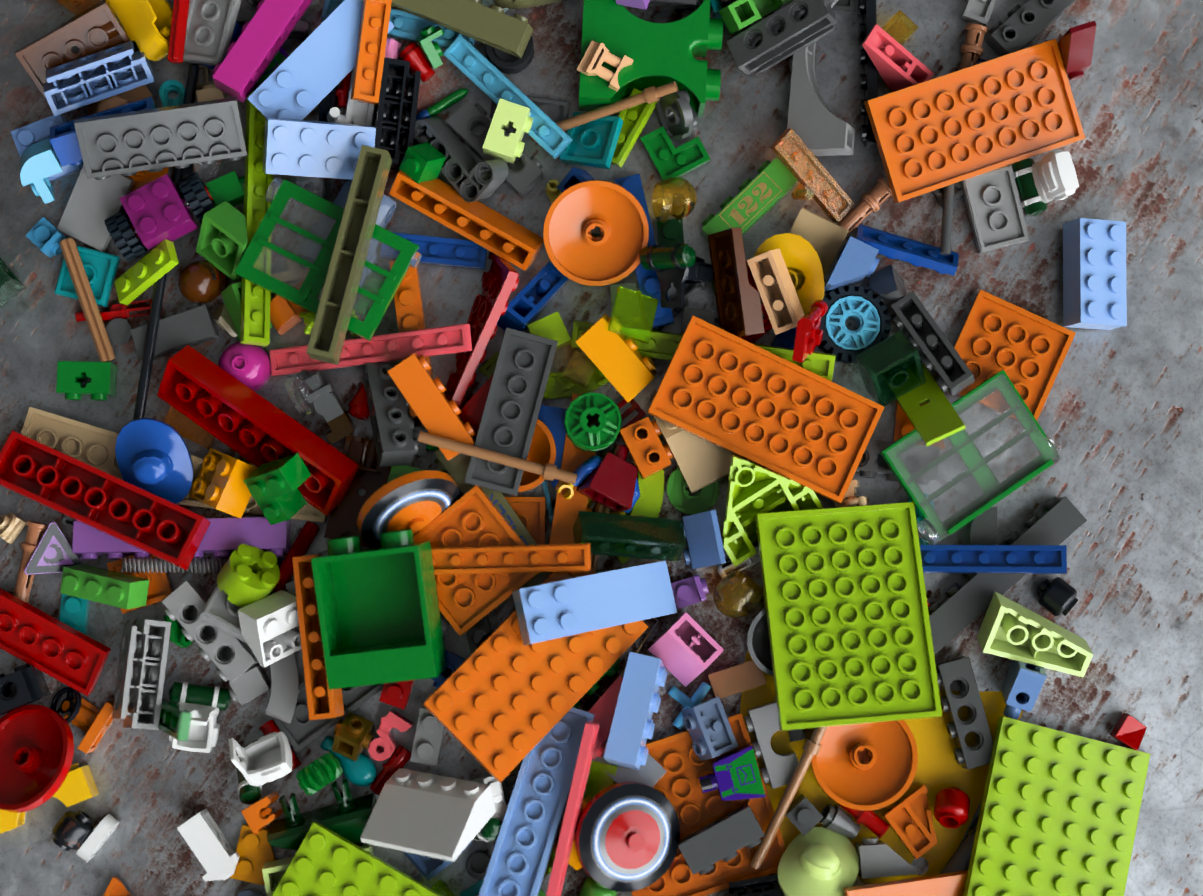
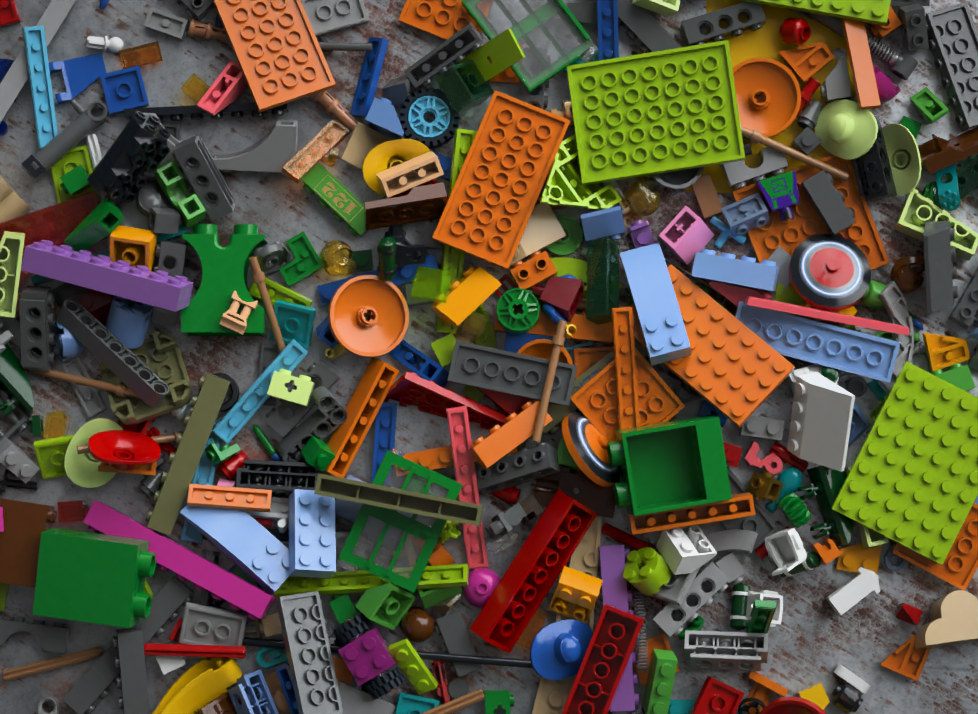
camera: 90 degrees left, 0 degrees up
green brick [243,453,311,525] -> none
red plate [792,300,828,363] -> none

